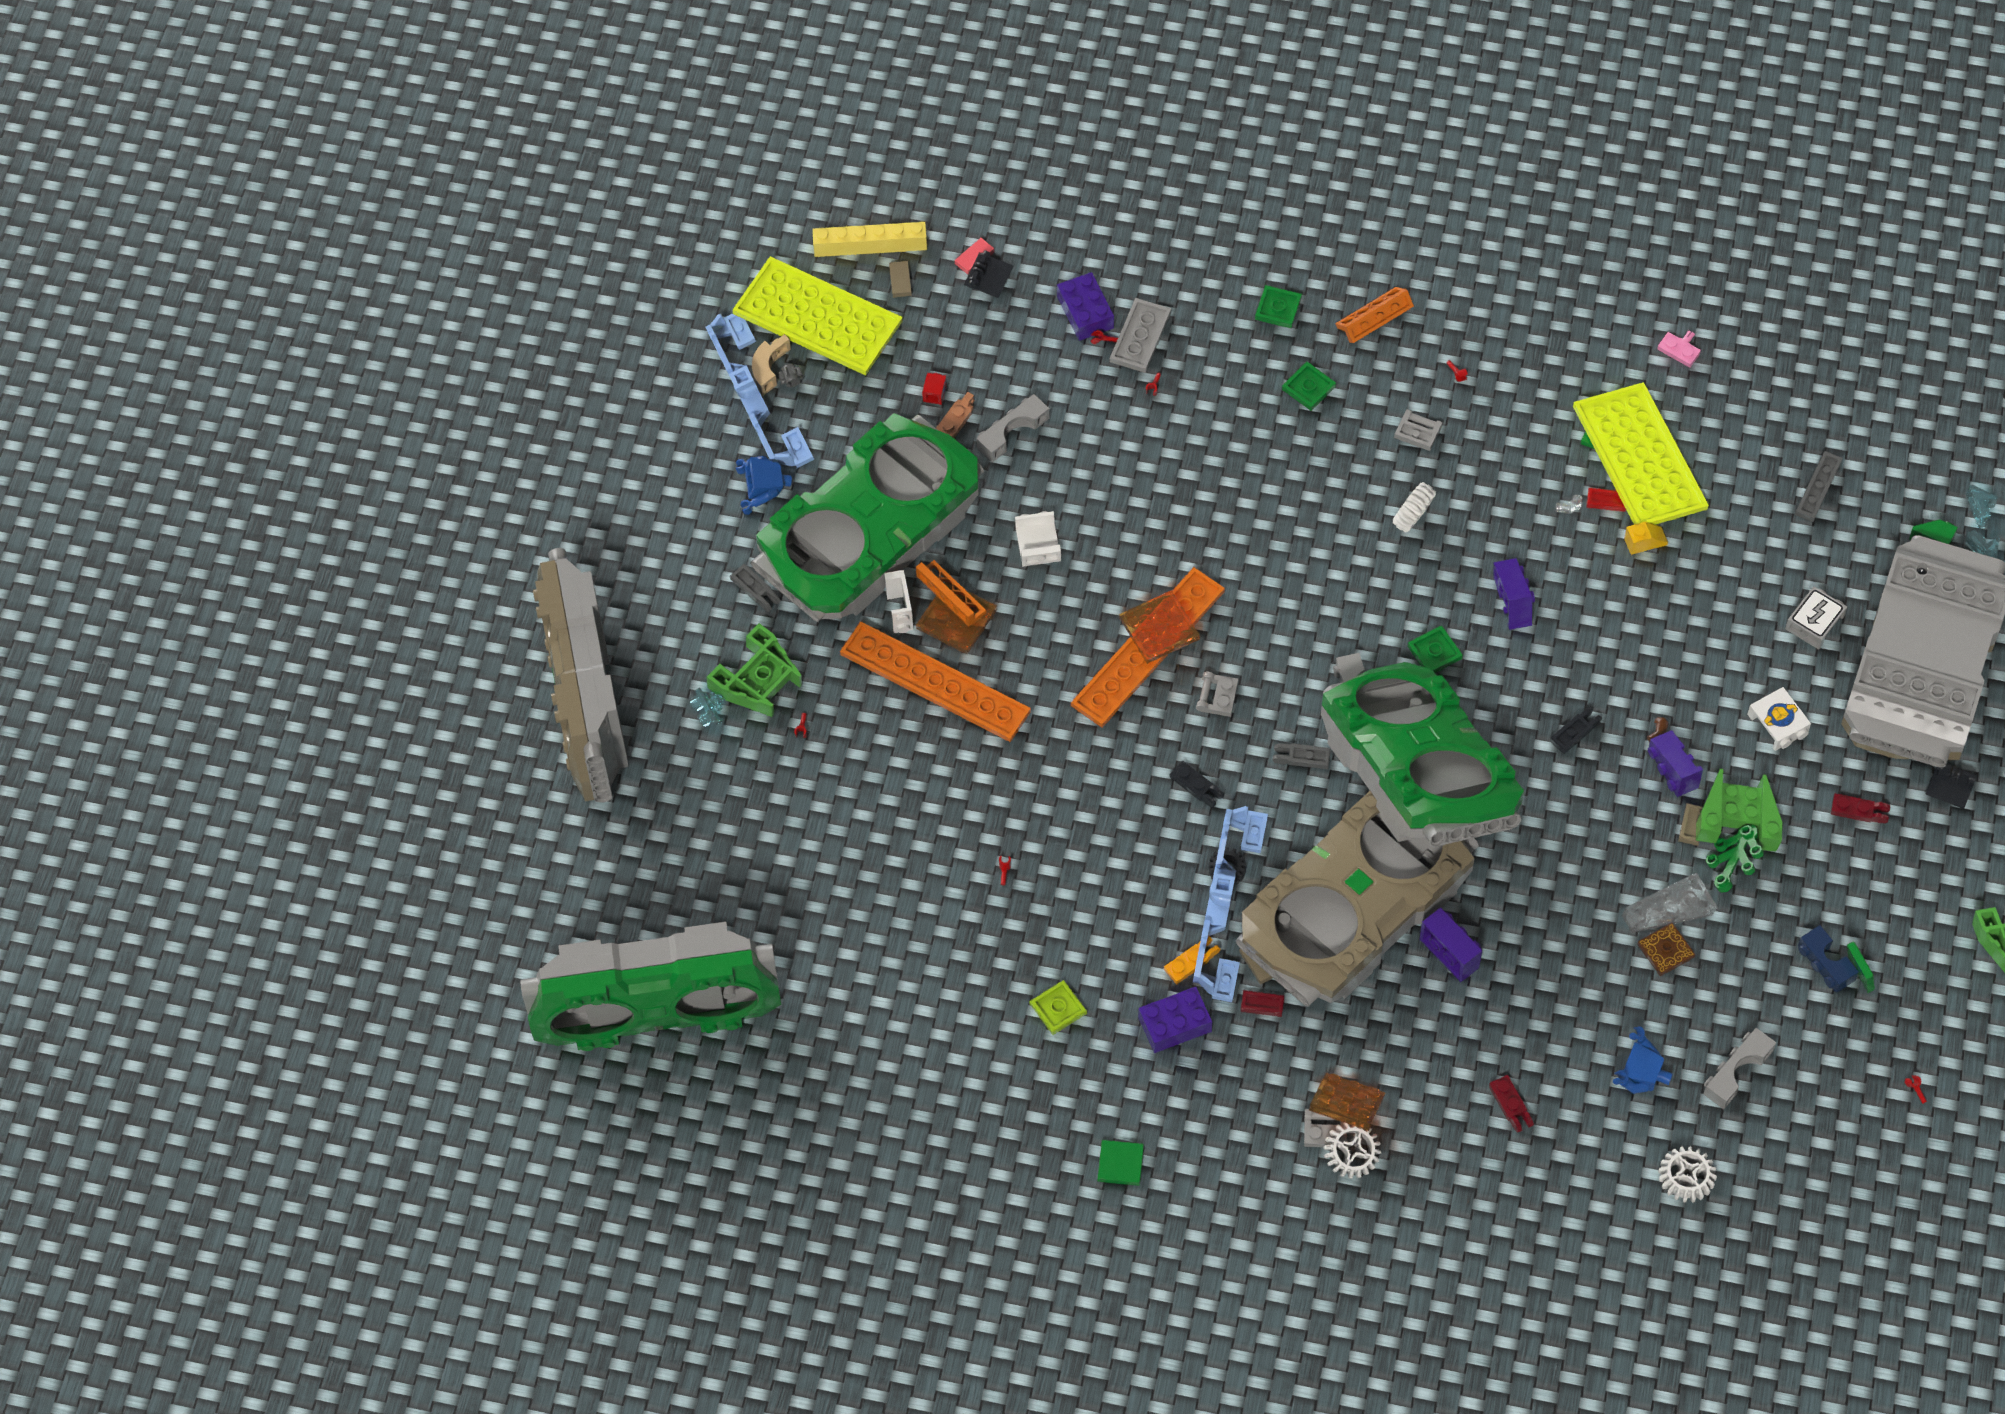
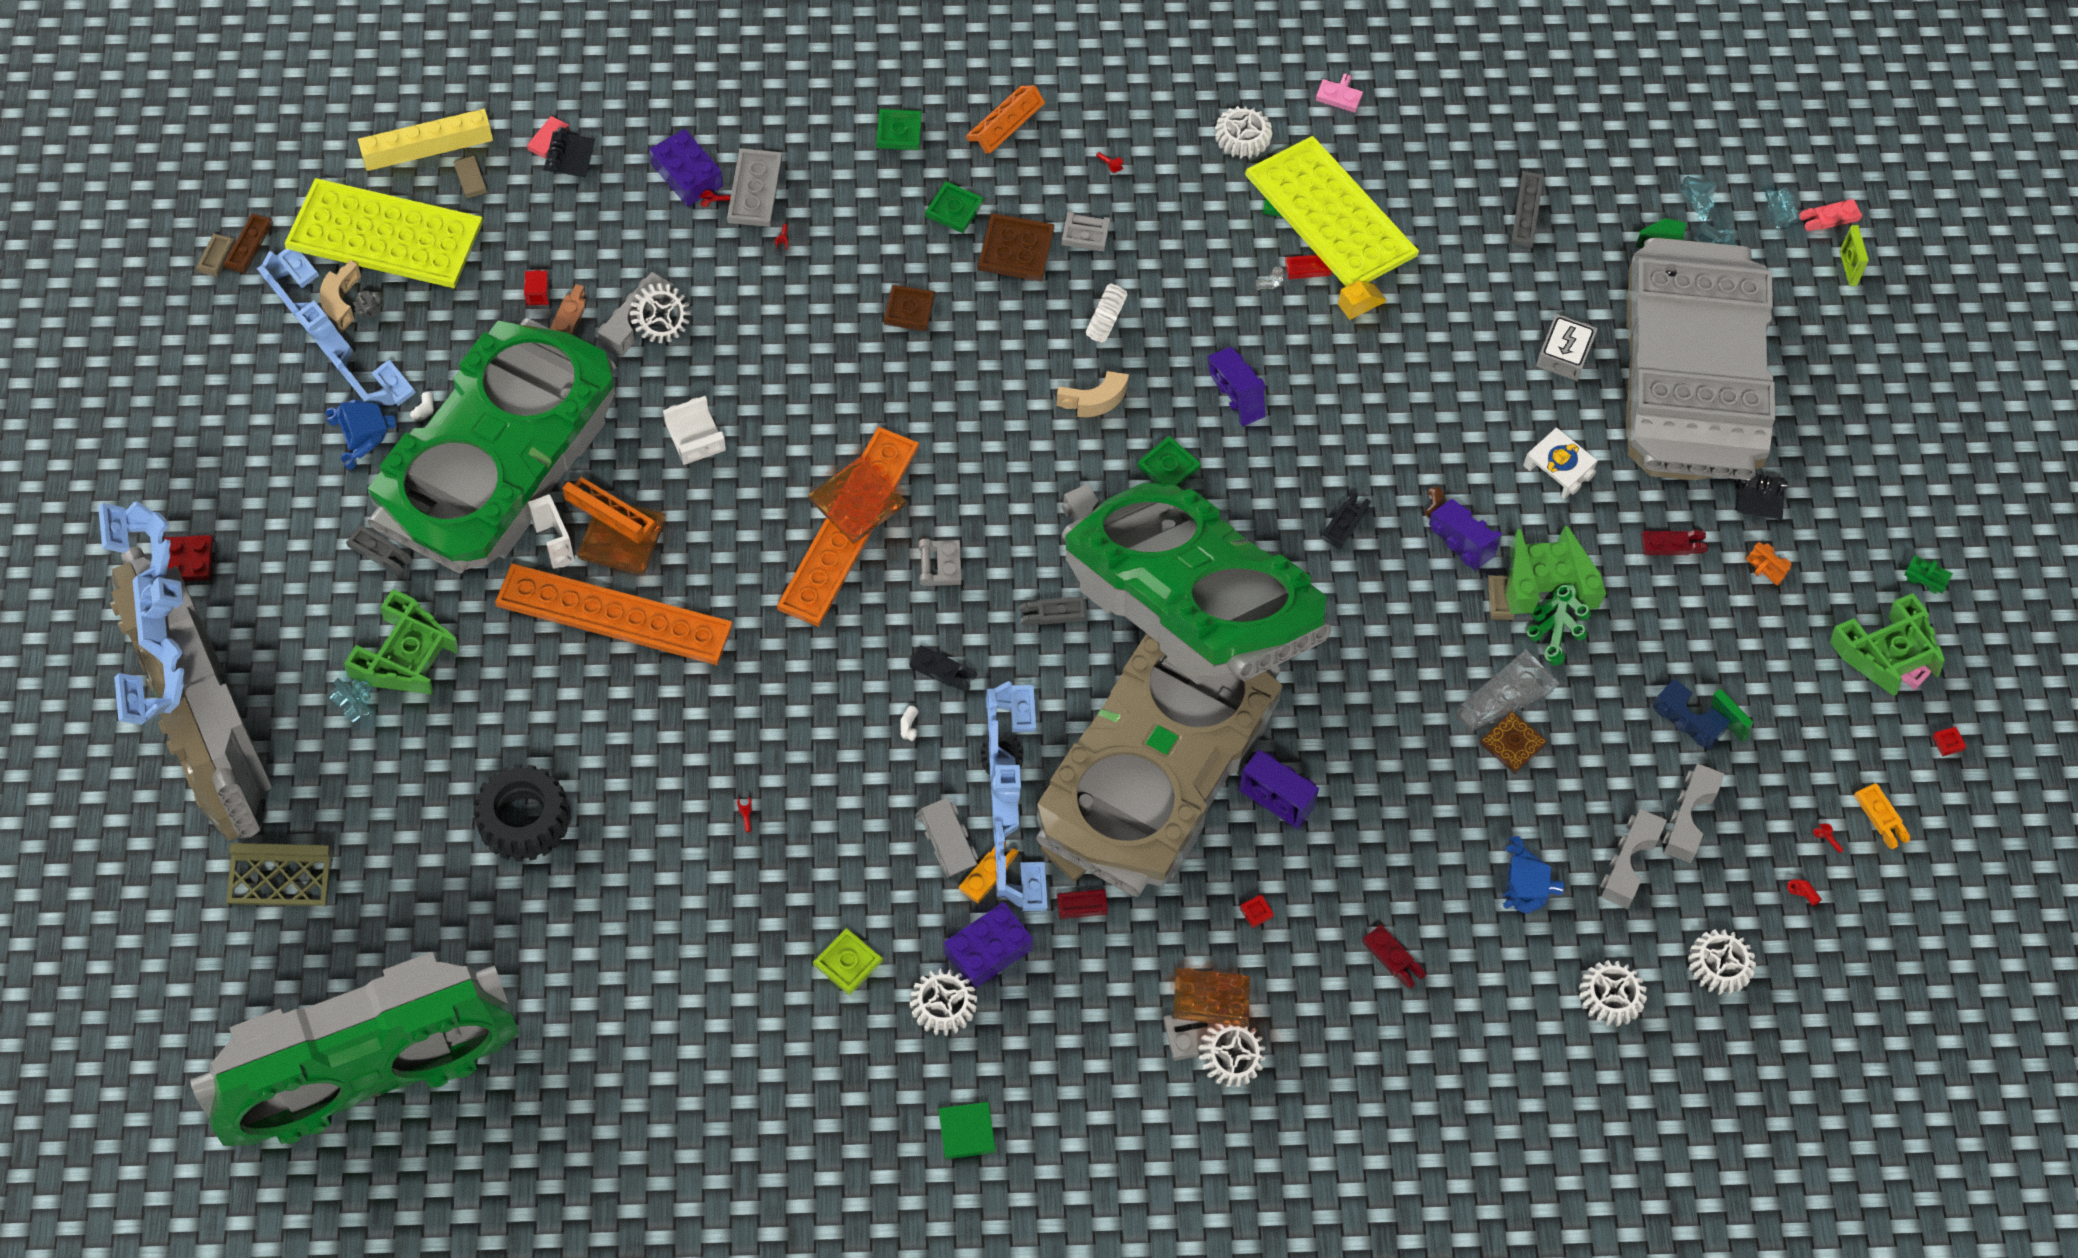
camera: 20 degrees left, 0 degrees up
red hand [794,713,807,738] -> none
none -> light blue piece [99,502,184,725]
none -> red plate [164,535,213,581]
none -> dark tan tile [196,233,235,277]
none -> reddish brown tile [224,213,273,274]
none -> olive fence [226,843,334,907]
none -> white arm [410,392,434,422]
none -> black tyre [473,764,570,862]
none -> white gear [630,283,690,343]
none -> reddish brown plate [884,285,935,332]
none -> white arm [900,706,918,741]
none -> white gear [910,968,977,1036]
none -> light grey wedge [915,797,978,878]
none -> reddish brown plate [978,213,1055,282]
none -> tan arch [1056,371,1129,417]
none -> white gear [1215,105,1272,159]
none -> red plate [1240,895,1274,929]
none -> light grey arch [1662,763,1724,863]
none -> white gear [1688,929,1756,995]
none -> orange hips [1746,542,1792,586]
none -> red arm [1787,879,1822,906]
none -> light orange hinge [1854,783,1910,849]

